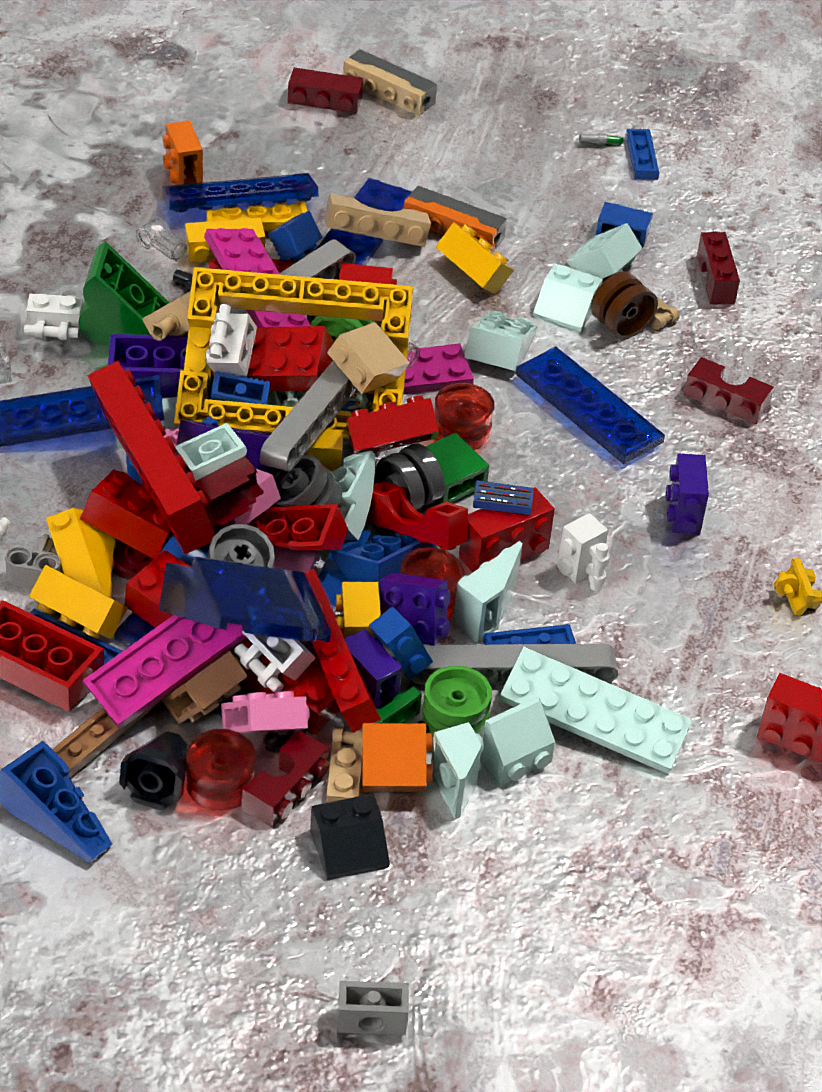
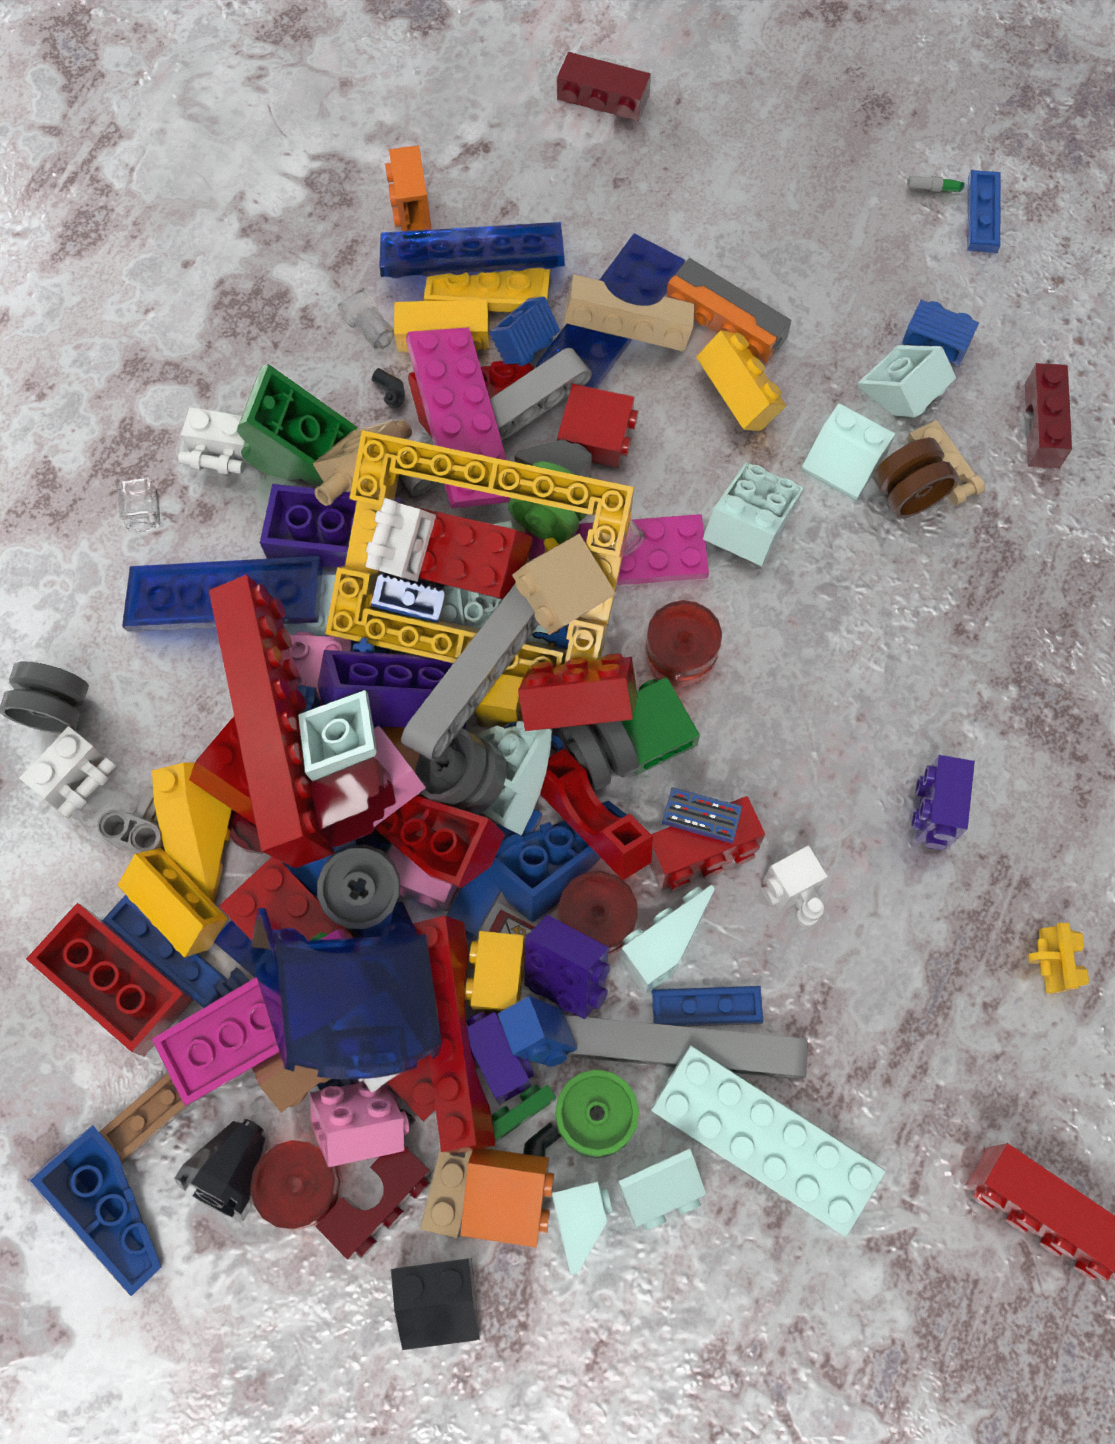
camera: 15 degrees right, 25 degrees up
tan piece [343,49,437,116] -> none
clear blue plate [515,346,665,464] -> none
dark red arch [684,357,774,424] -> none

